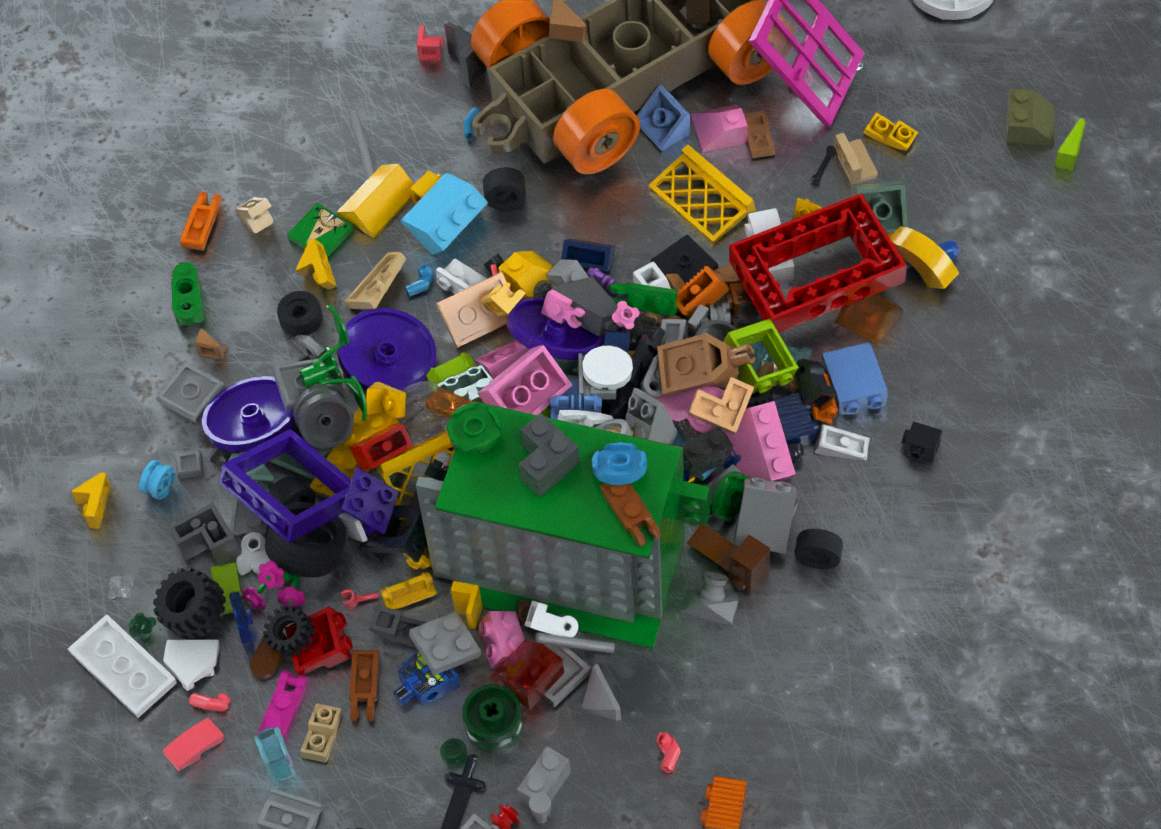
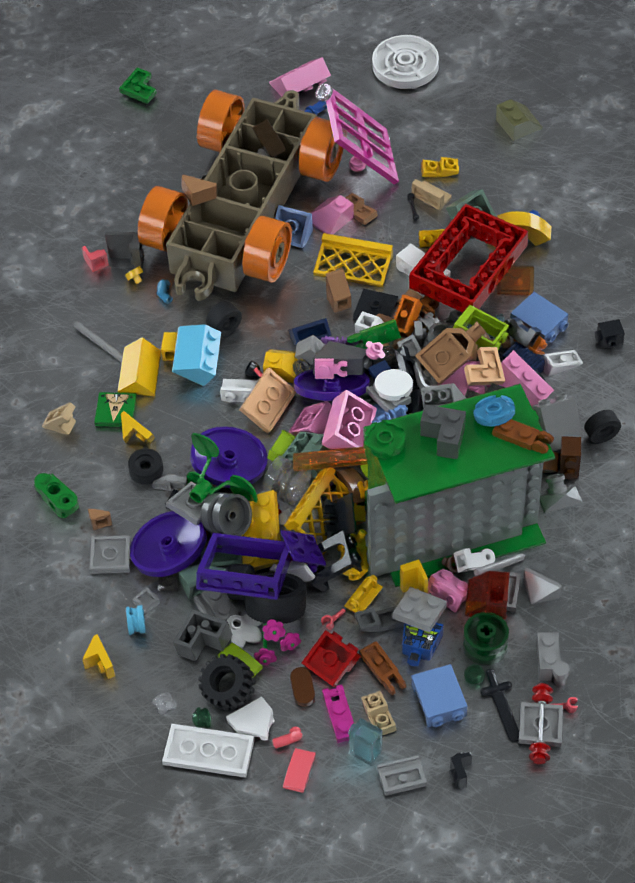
camera: 35 degrees left, 5 degrees down
orange hinge [180,191,222,251] -> none
clear blue plate [229,591,254,646] -> none
black tyre [263,606,315,657] -> none
tan wing [344,252,406,309] -> none
red brick [349,423,413,470] -> none
yellow slope [366,382,406,418] -> none
dark azure arm [405,265,434,297] -> none
yellow hinge [480,283,526,316] -> none
coral arm [656,732,681,773] -> none
lime slope [1055,118,1085,170] -> none
none -> yellow tile [125,266,143,284]
none -> medium nougat slope [326,269,352,313]
none -> medium blue panel [411,664,468,727]

